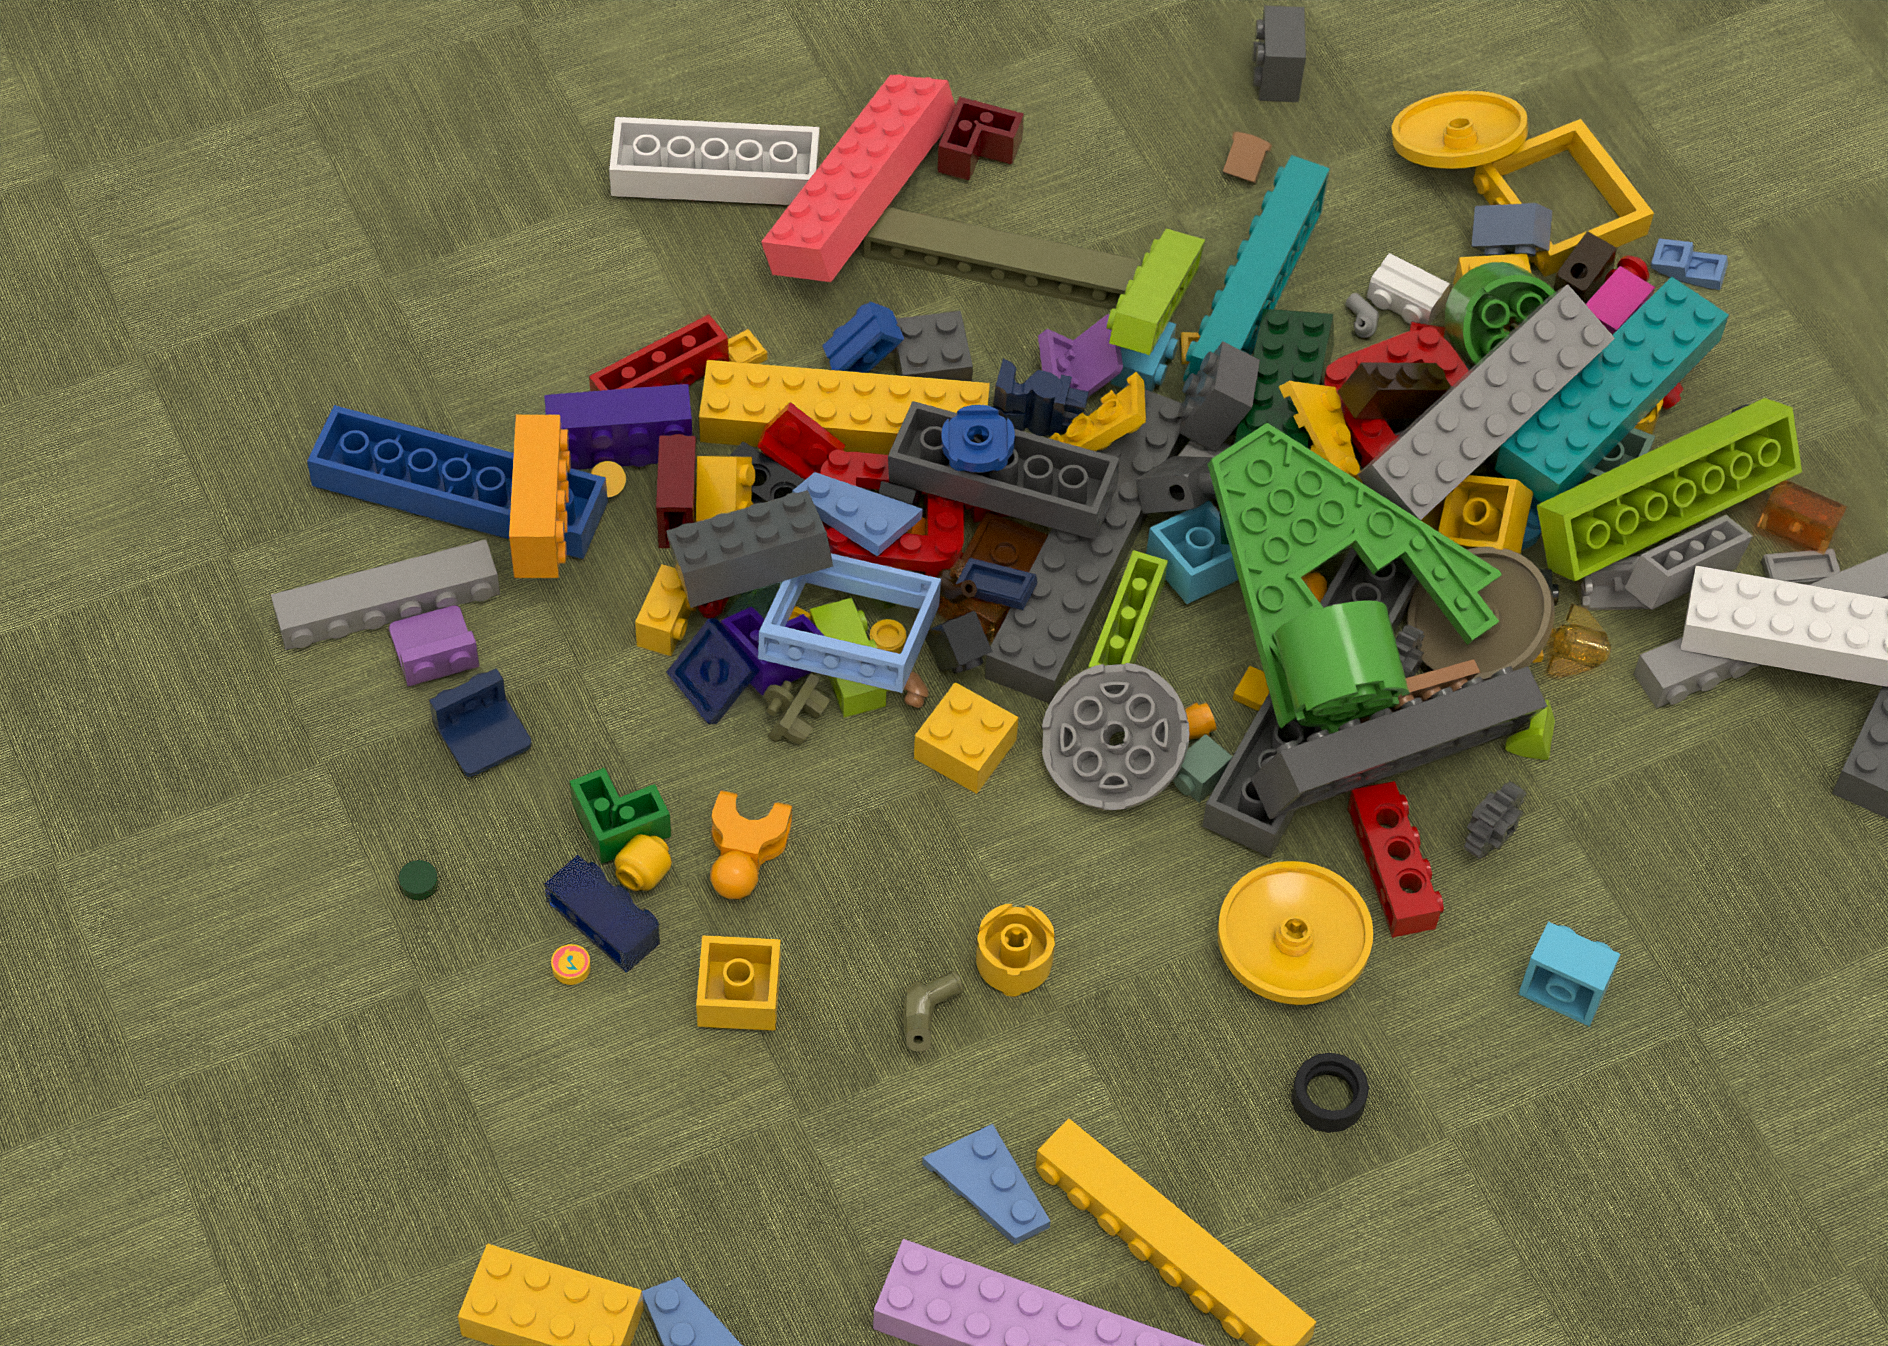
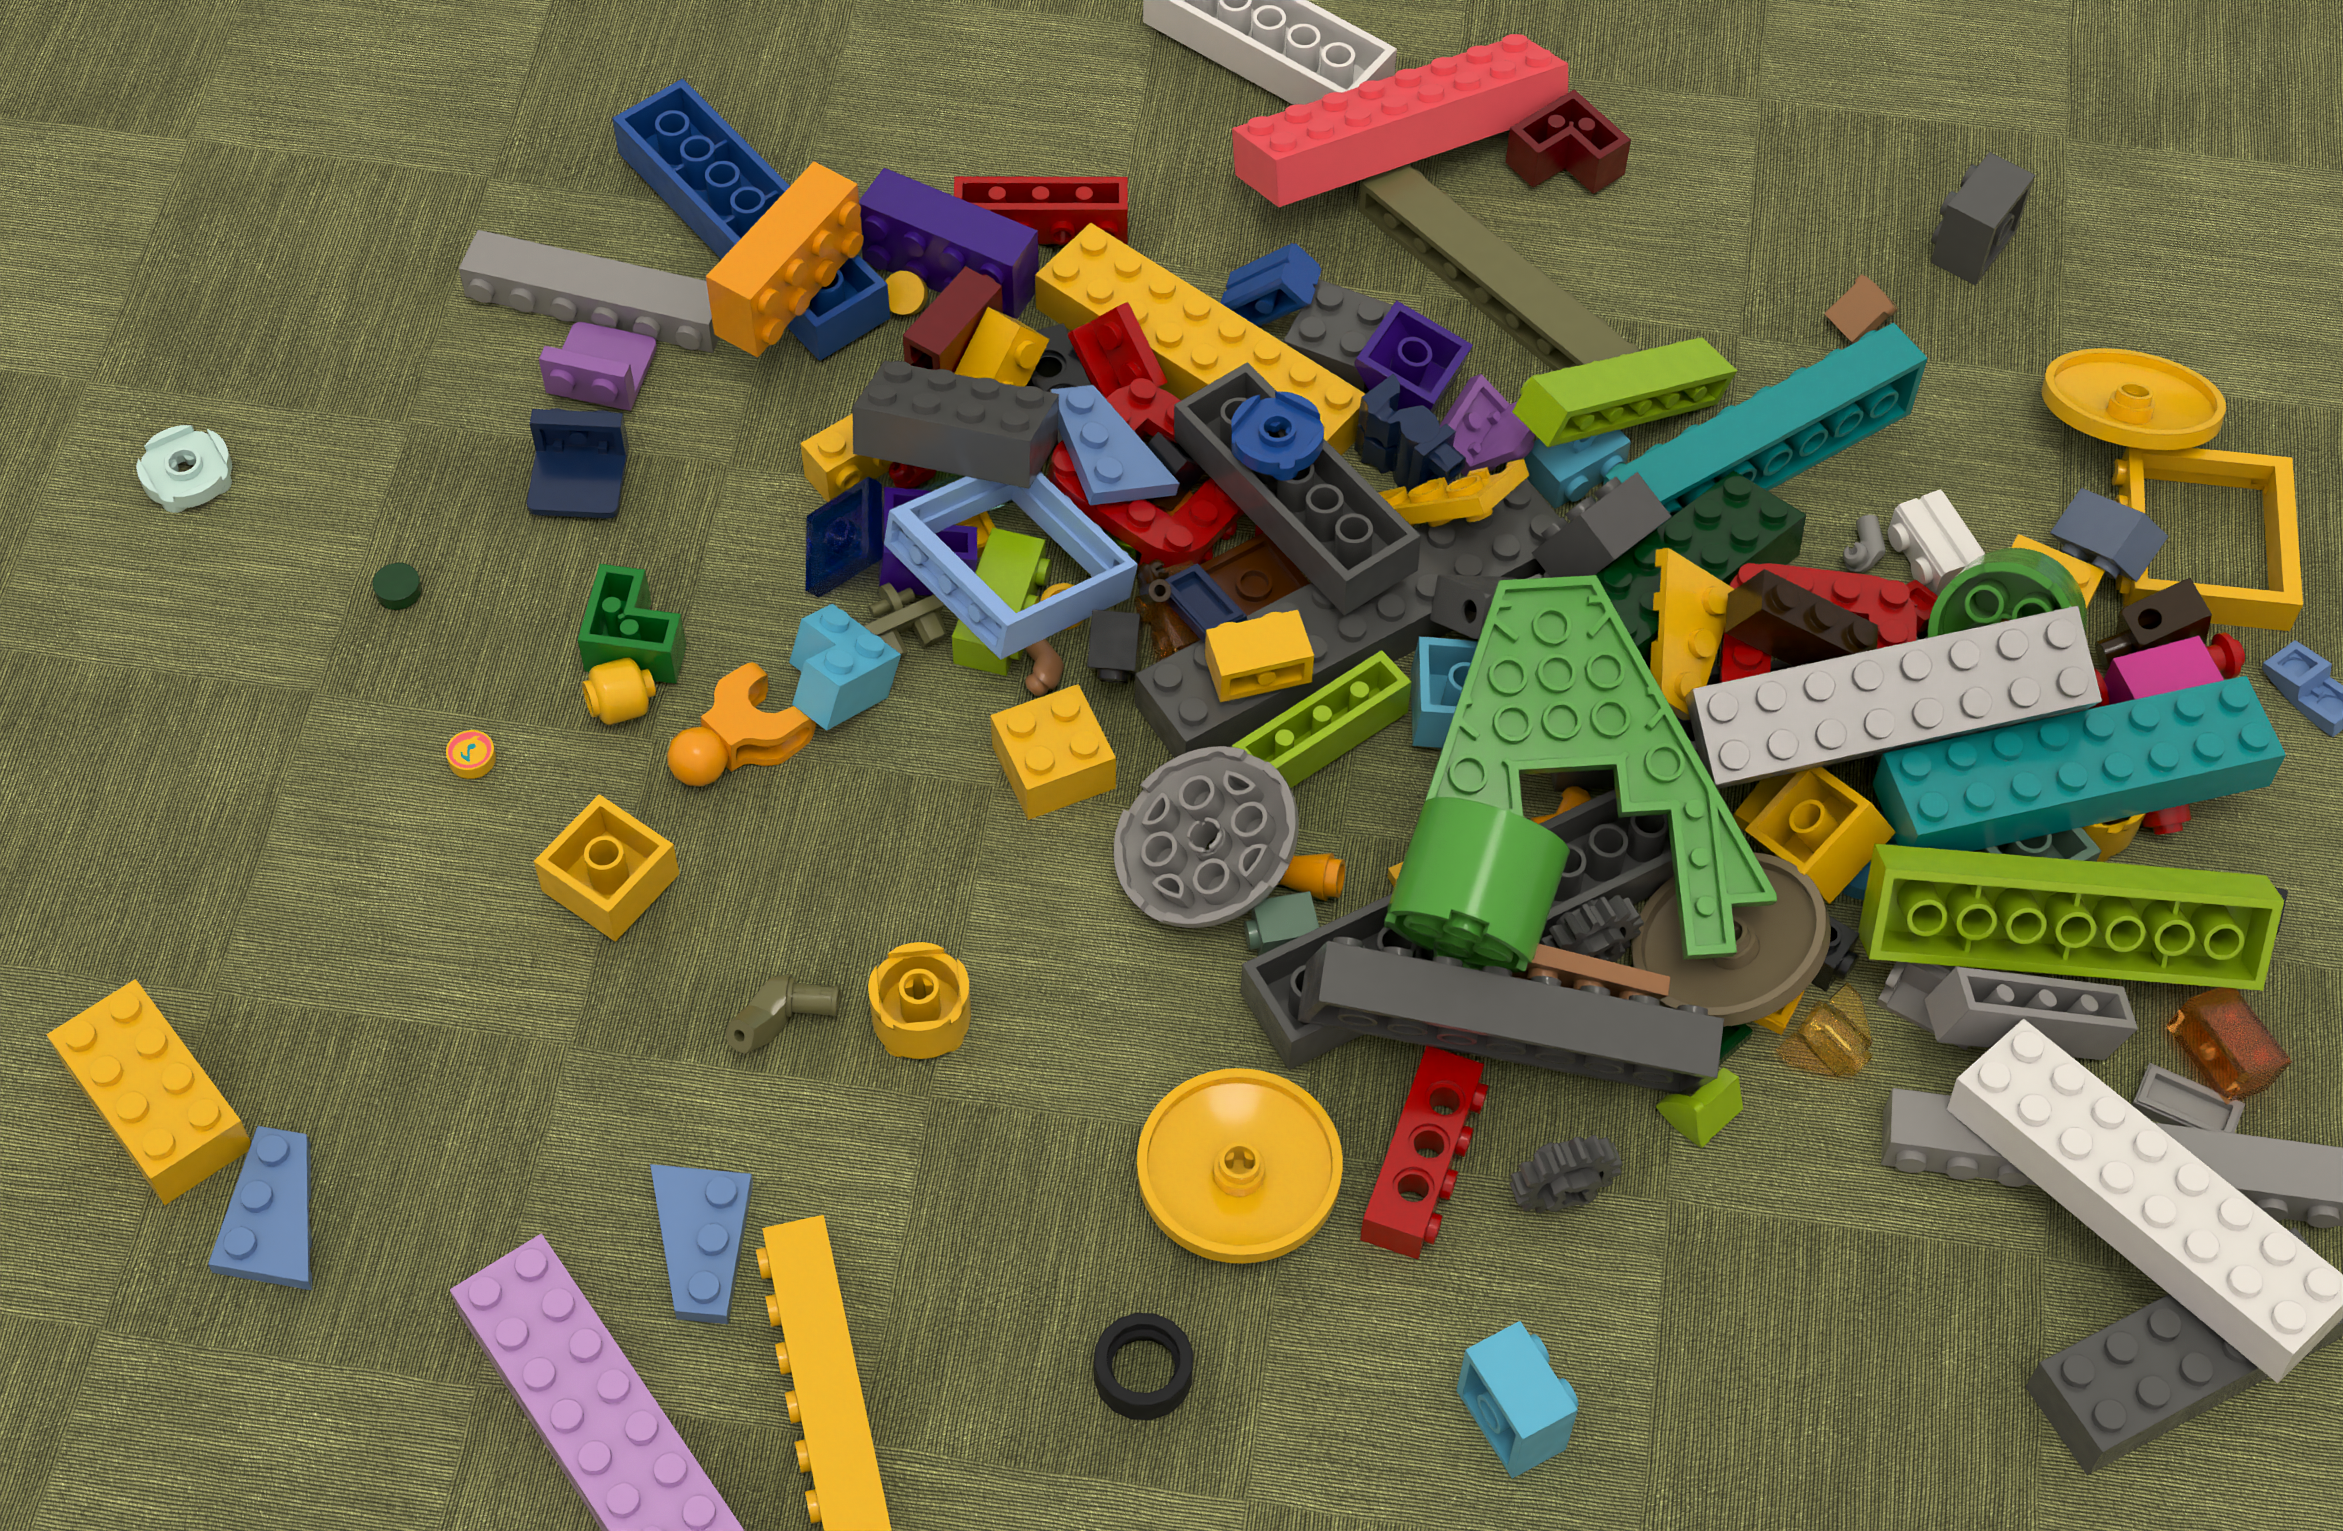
camera: 35 degrees right, 0 degrees up
clear blue brick [544,855,660,973] -> none
yellow tile [728,329,768,364] -> none
none -> light aqua plate [136,425,232,513]
none -> medium azure brick [789,604,901,730]
none -> yellow brick [1205,610,1314,703]
none -> dark purple slope [1354,300,1473,413]

